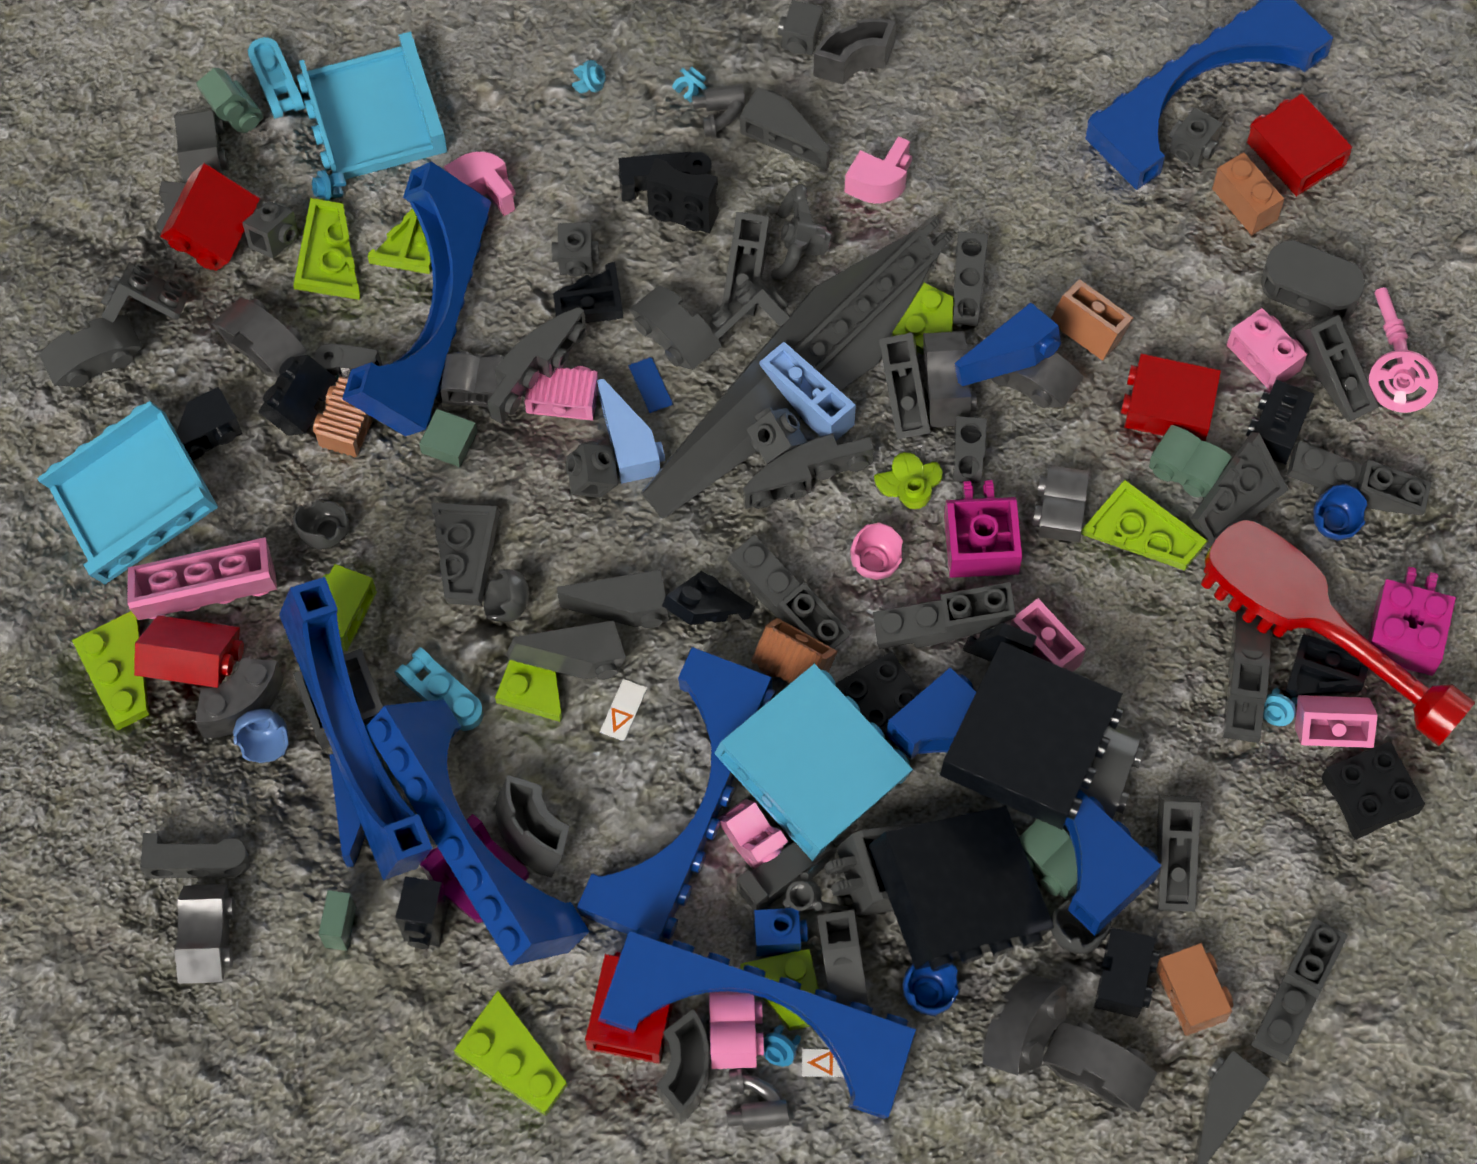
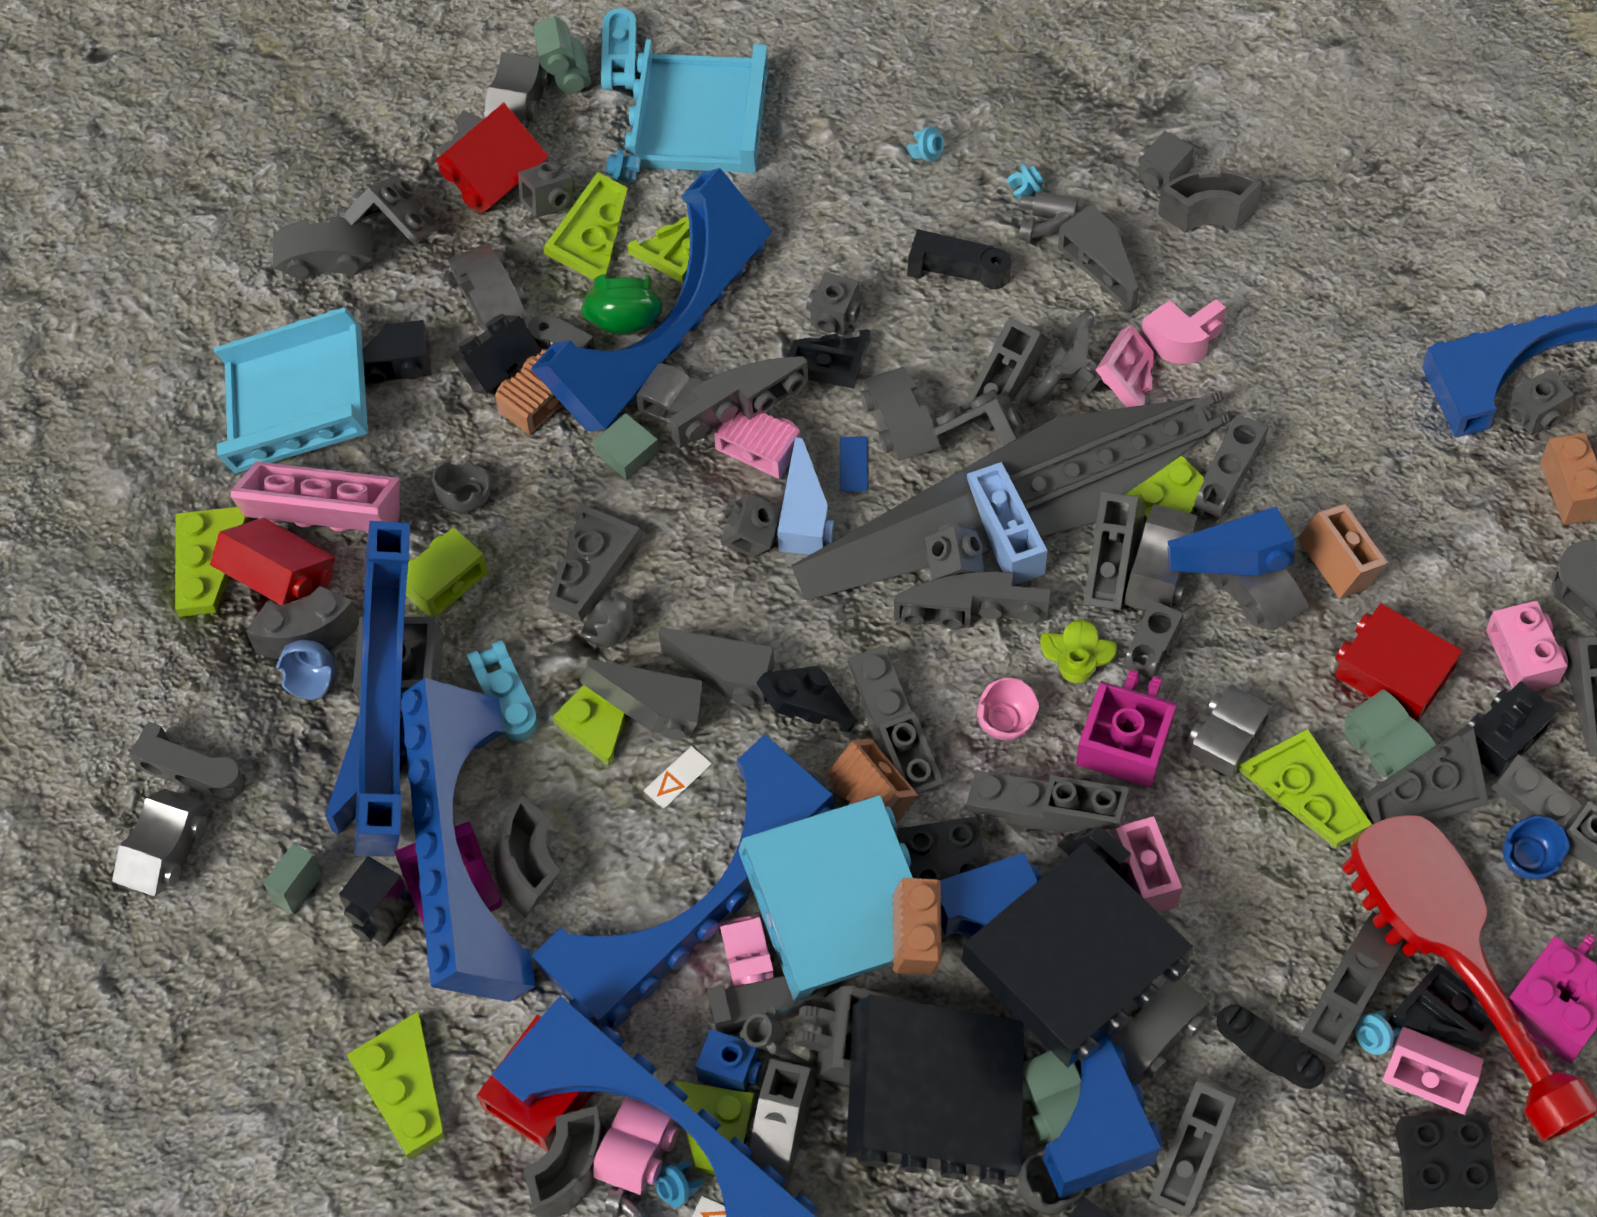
camera: 25 degrees right, 5 degrees down
bright pink brick [444,152,516,216] -> none
black brick [646,158,719,233] -> none
blue hair [902,963,959,1016] -> none
none -> green helmet [582,274,663,335]
none -> nougat brick [892,878,941,975]
none -> bright pink wing [1096,325,1154,407]
none -> black piece [1216,1004,1325,1089]

